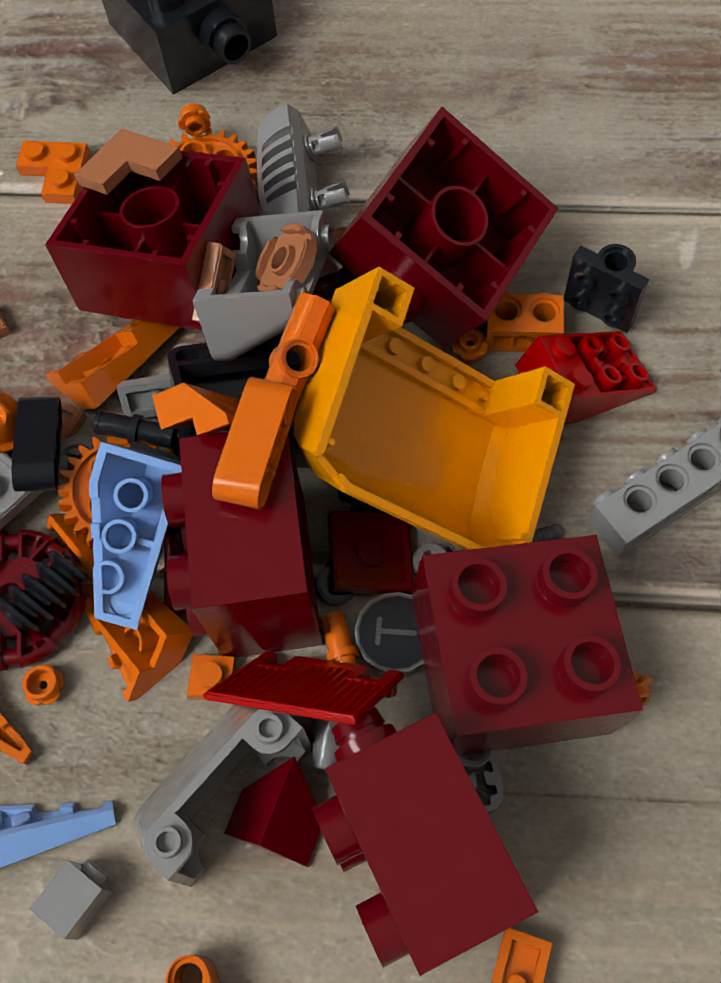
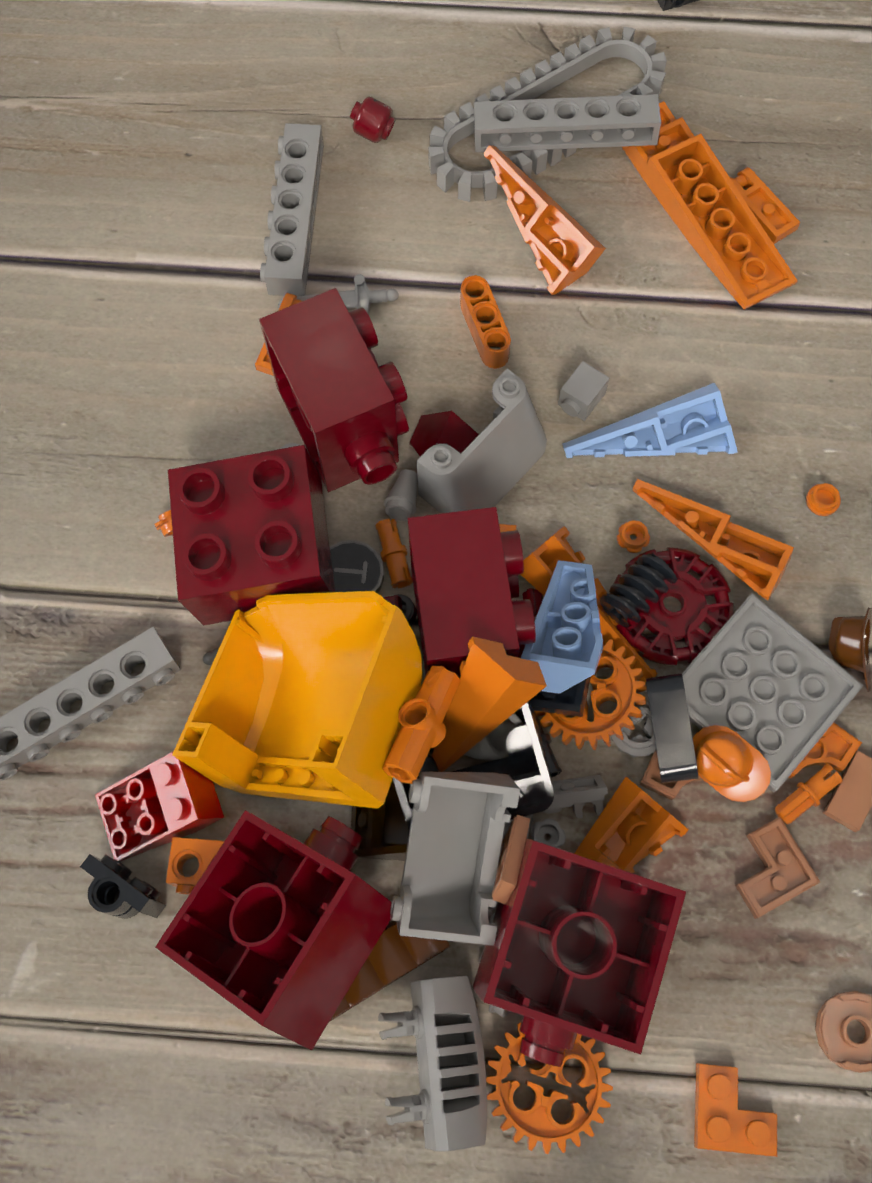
camera: 175 degrees right, 5 degrees up
nougat tile [74,129,183,195] -> none
black pin [93,409,178,450] -> none
orange plate [178,103,211,136] -> none
red window [203,651,404,725] -> none
orange beam [212,377,298,510] -> none
nougat tile [255,223,317,292] -> none

